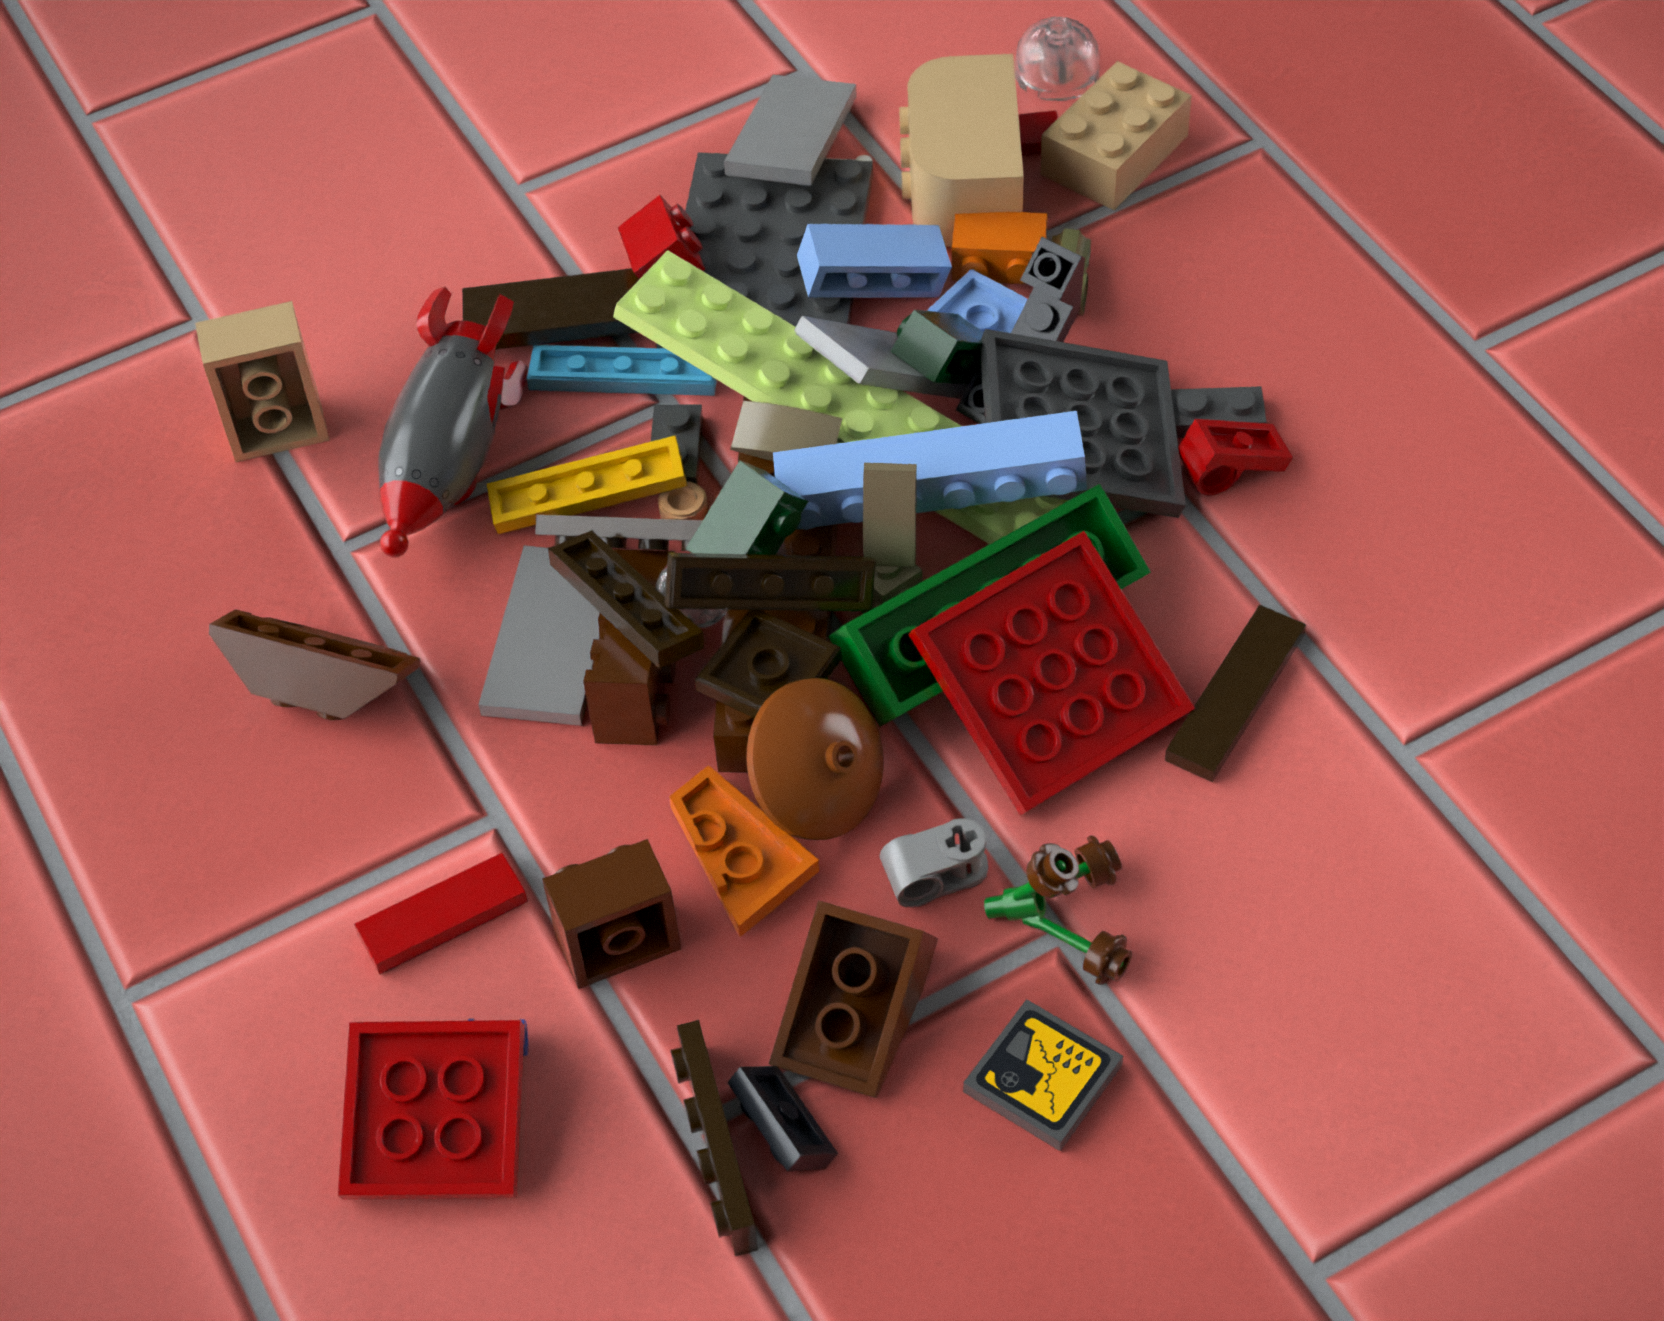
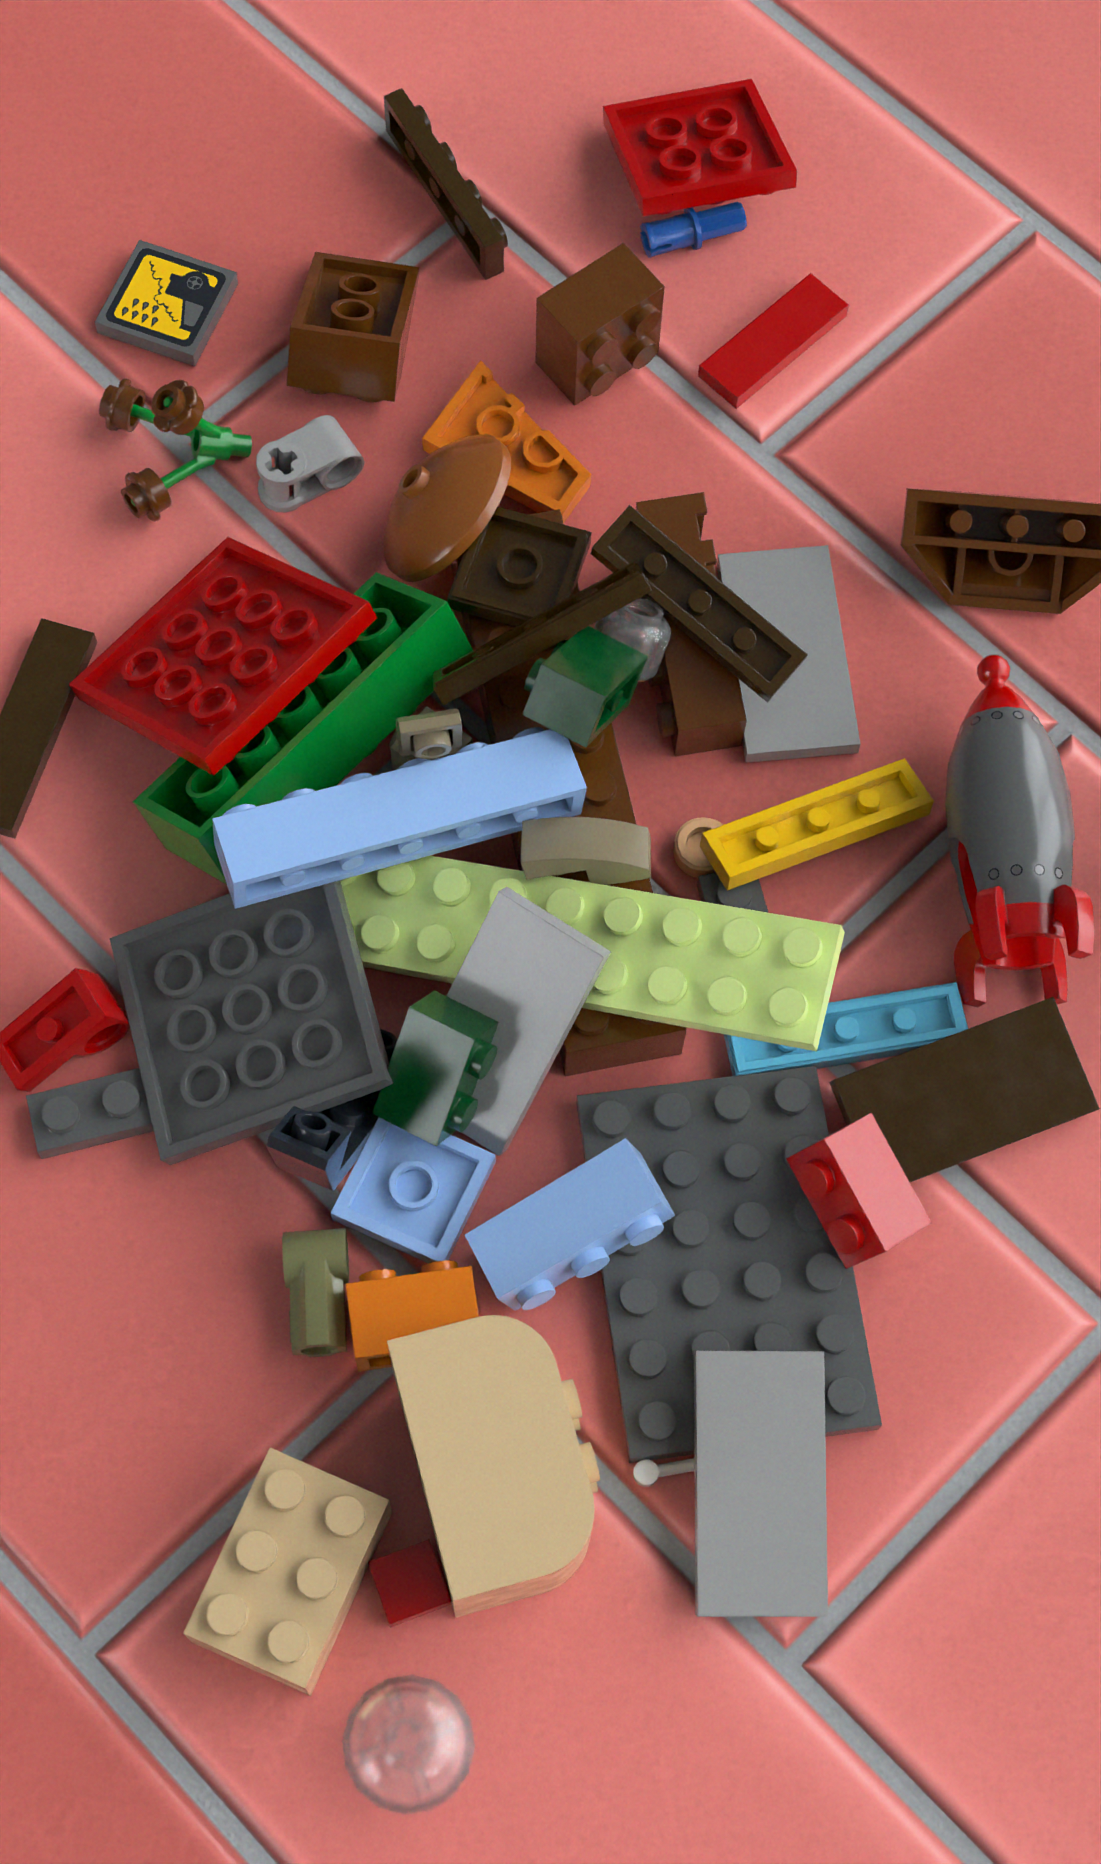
camera: 160 degrees right, 15 degrees up
plate [535,515,703,551] -> none
black plate [727,1066,838,1171] -> none

